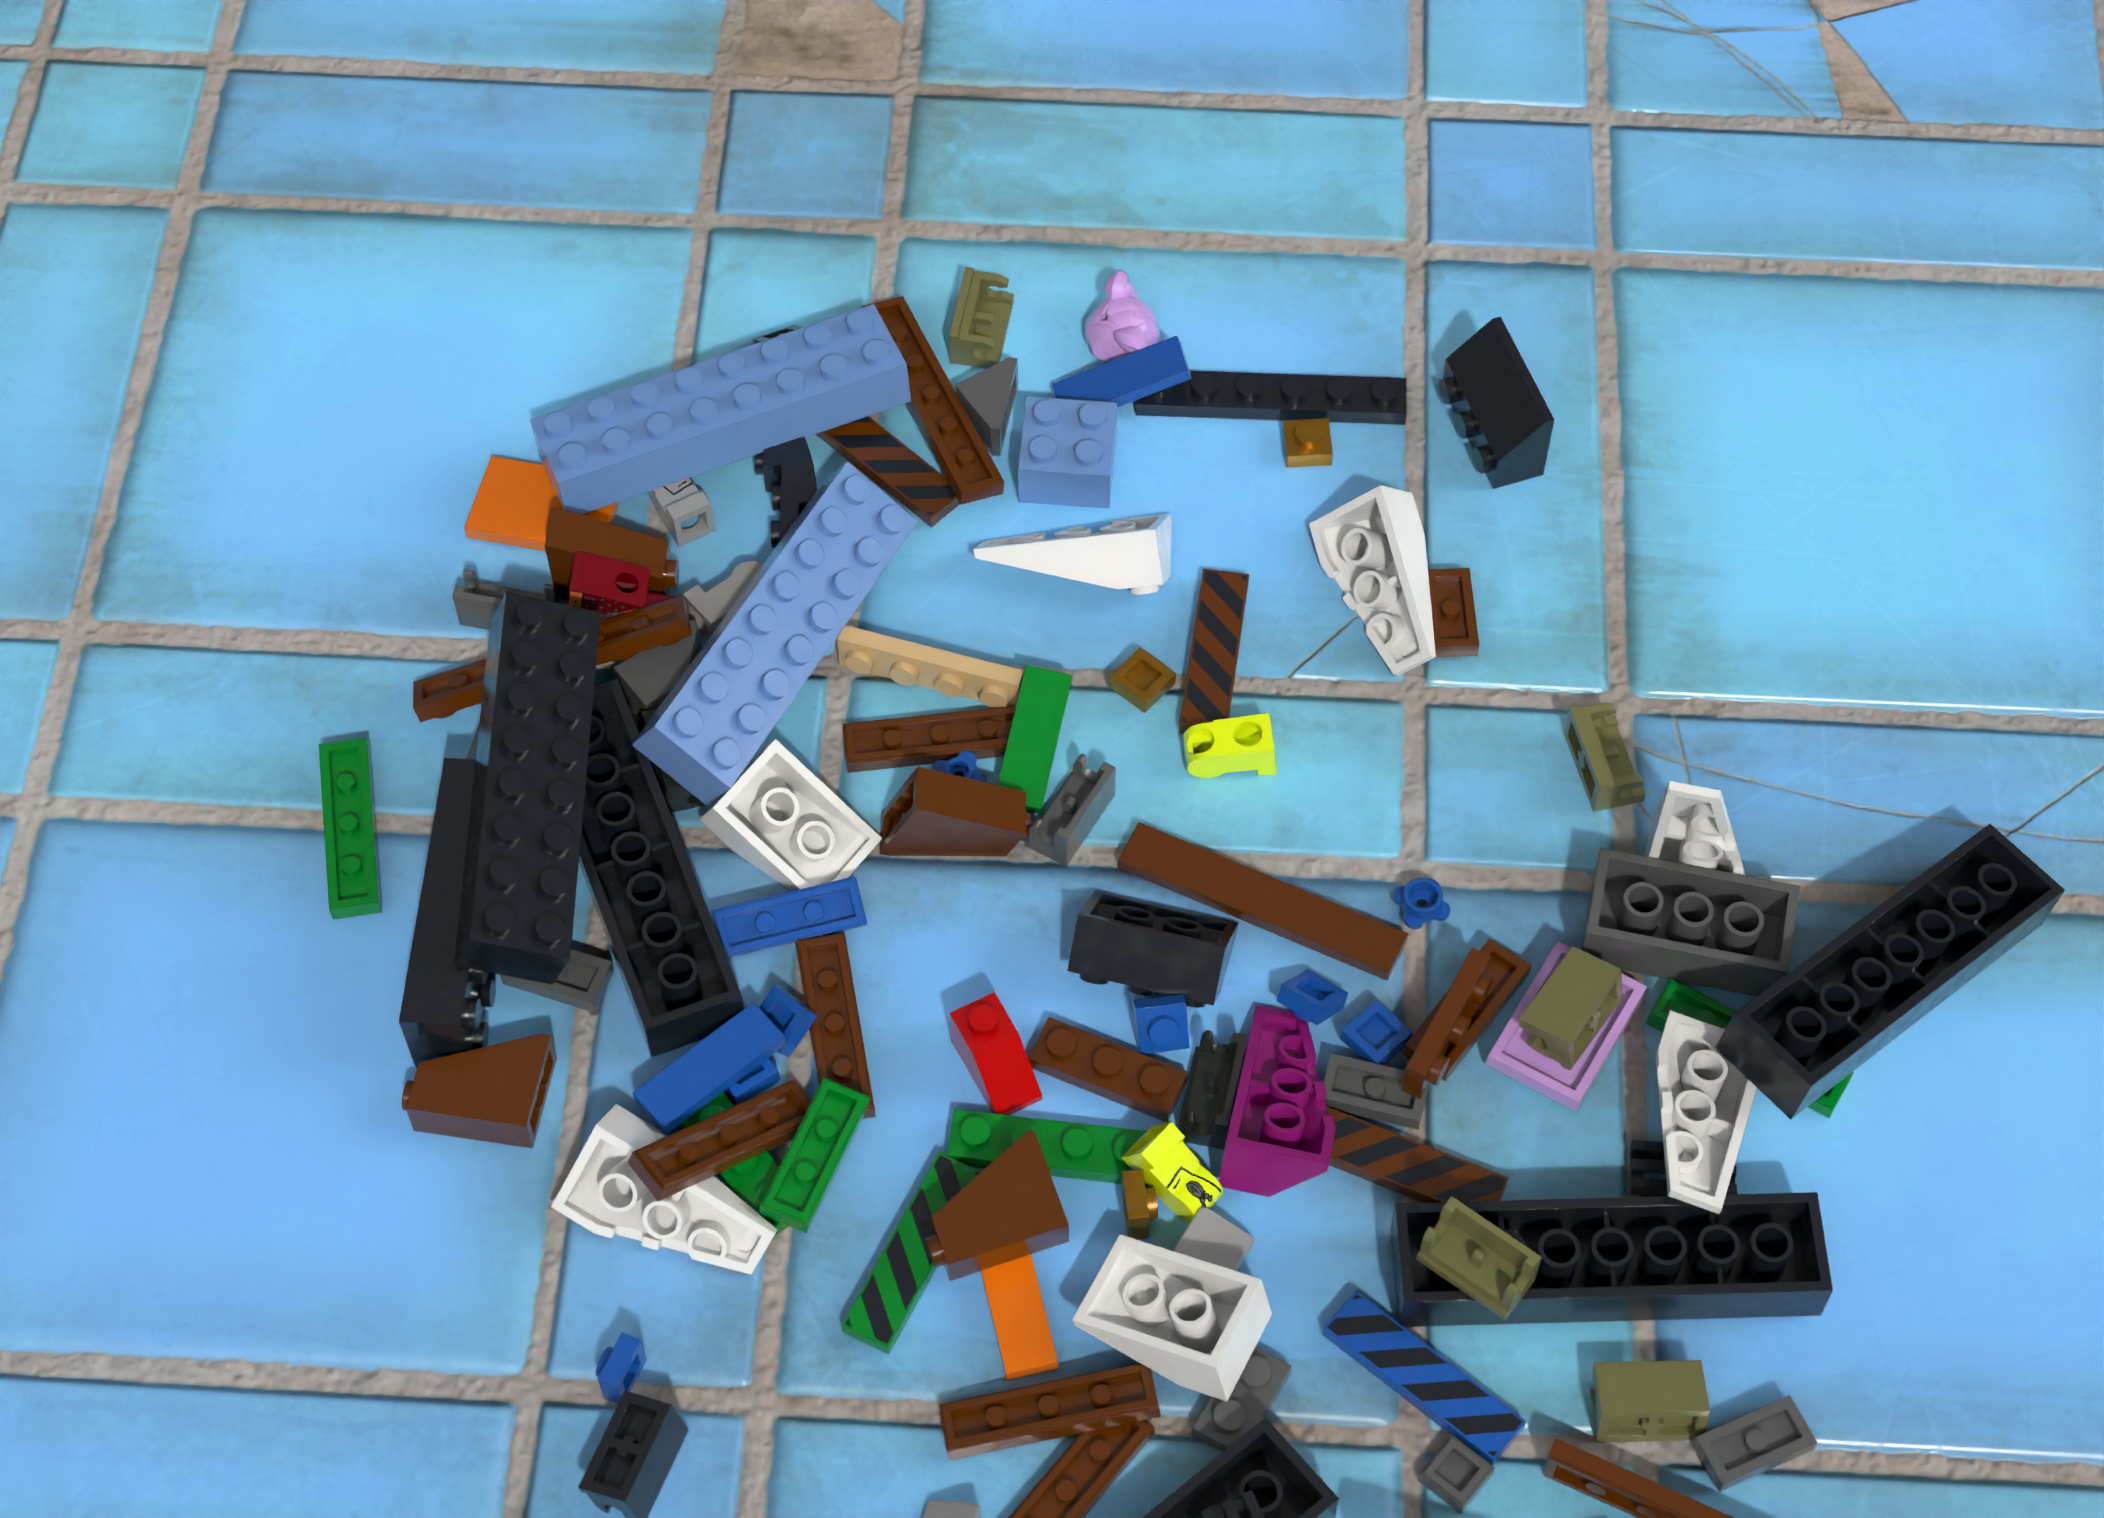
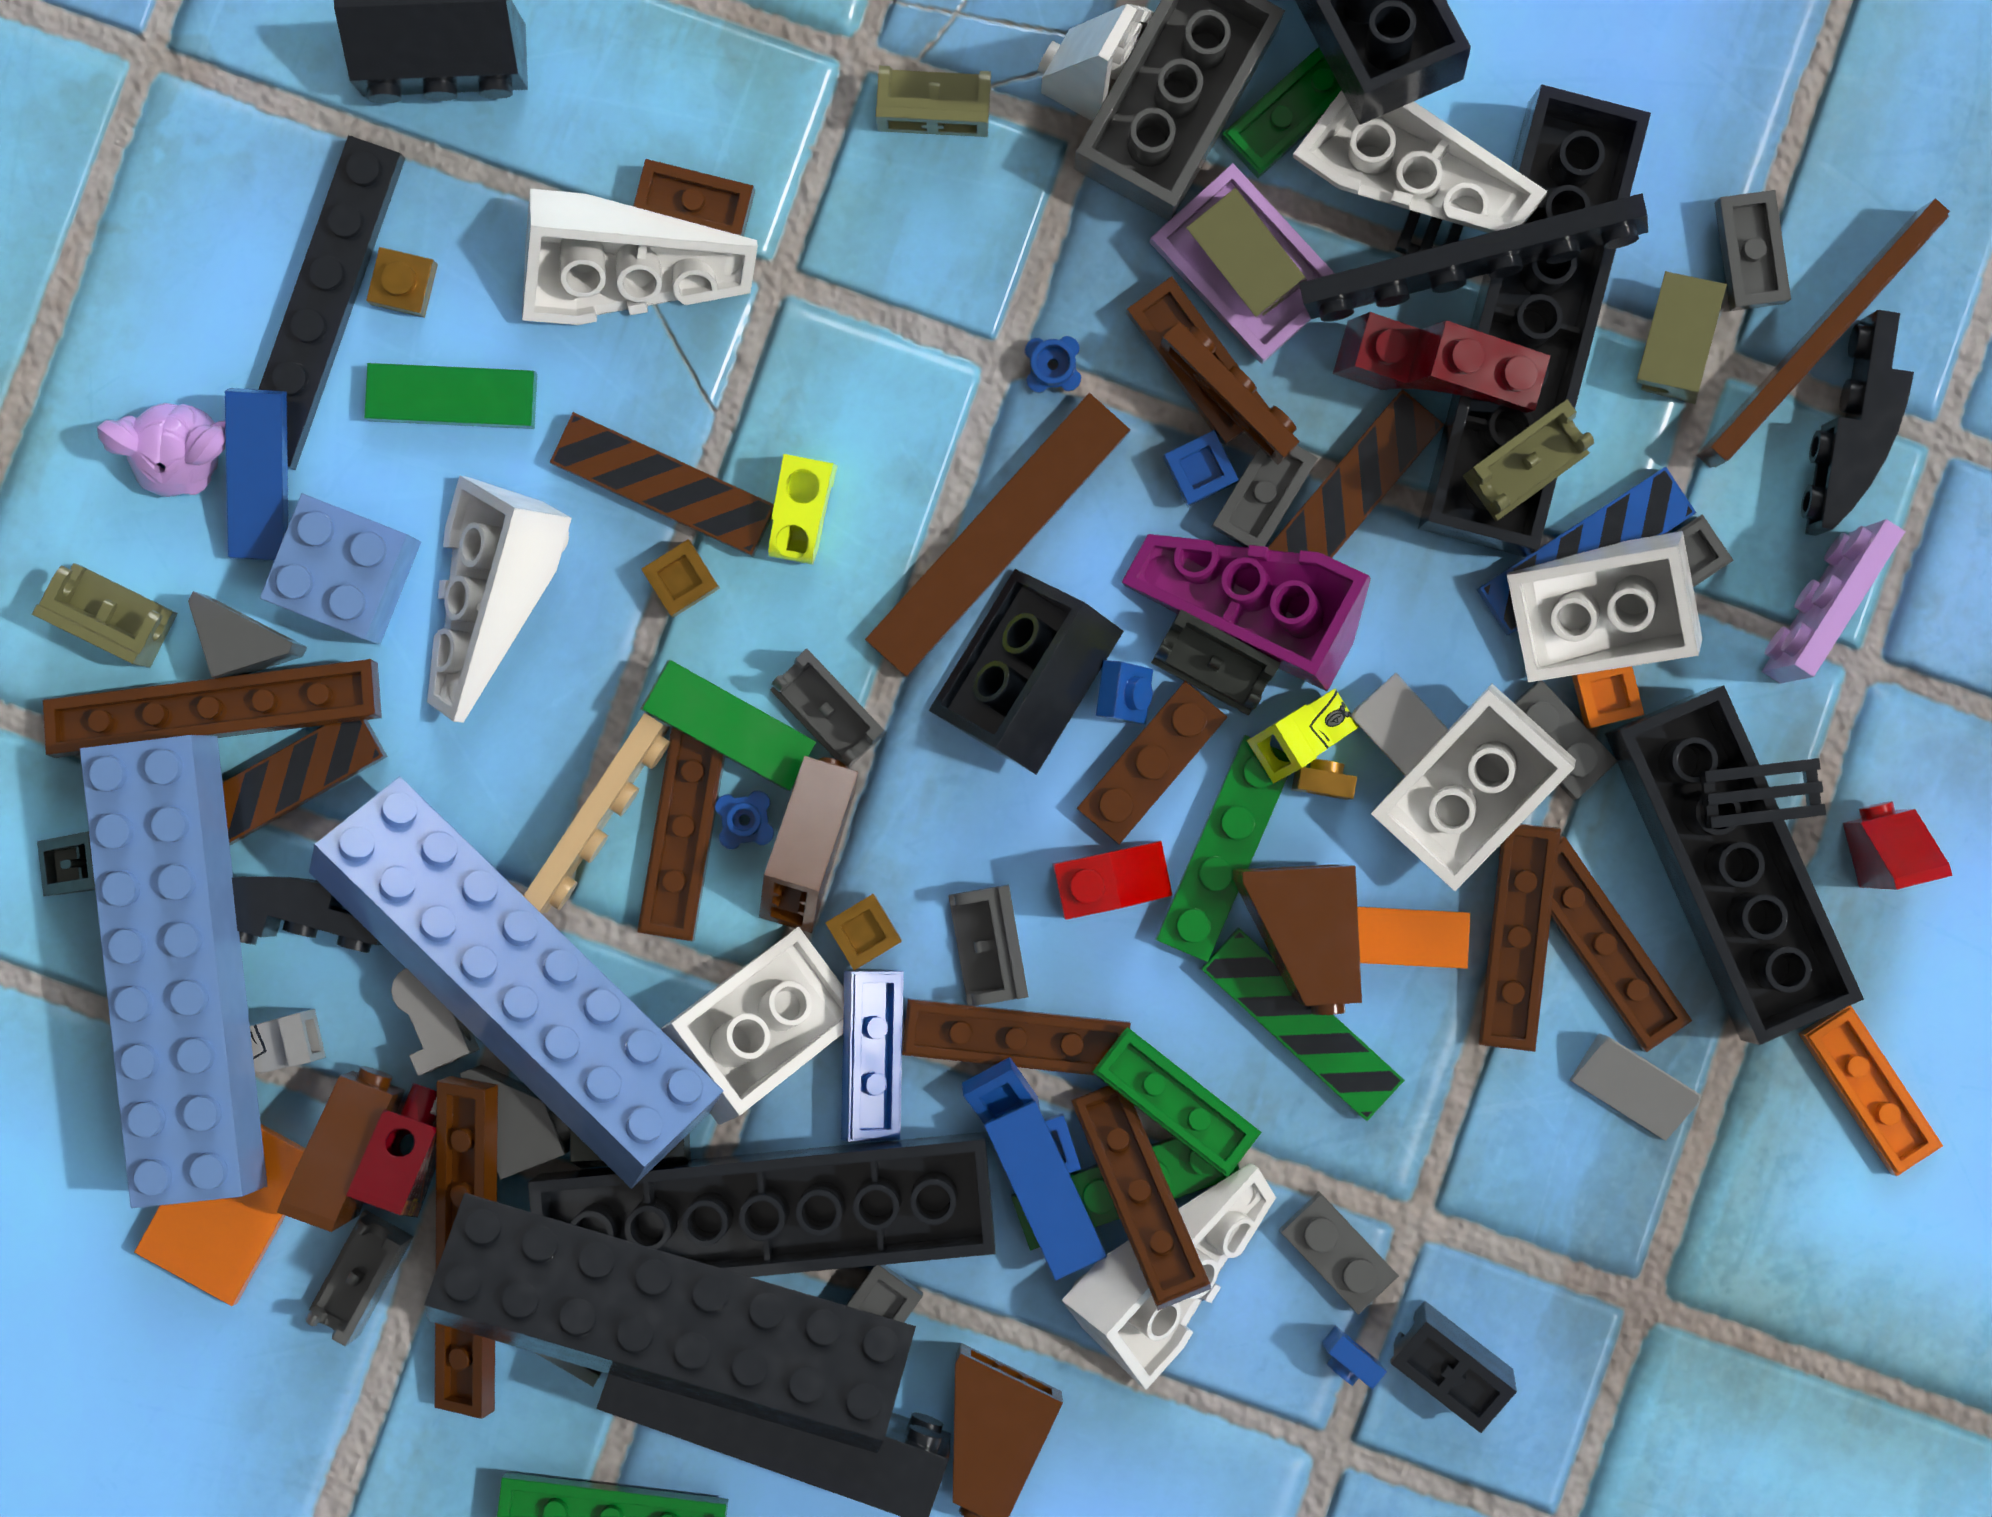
camera: 75 degrees left, 30 degrees up
blue plate [1276,969,1348,1025] -> none
none -> green tile [364,363,537,429]
none -> pearl gold plate [825,893,903,970]
none -> dark grey hinge [948,884,1028,1006]
none -> dark grey plate [1279,1191,1399,1315]
none -> black plate [1299,193,1648,322]
none -> dark red arch [1333,312,1550,413]
none -> white slope [1507,531,1702,682]
none -> orange plate [1572,666,1645,729]

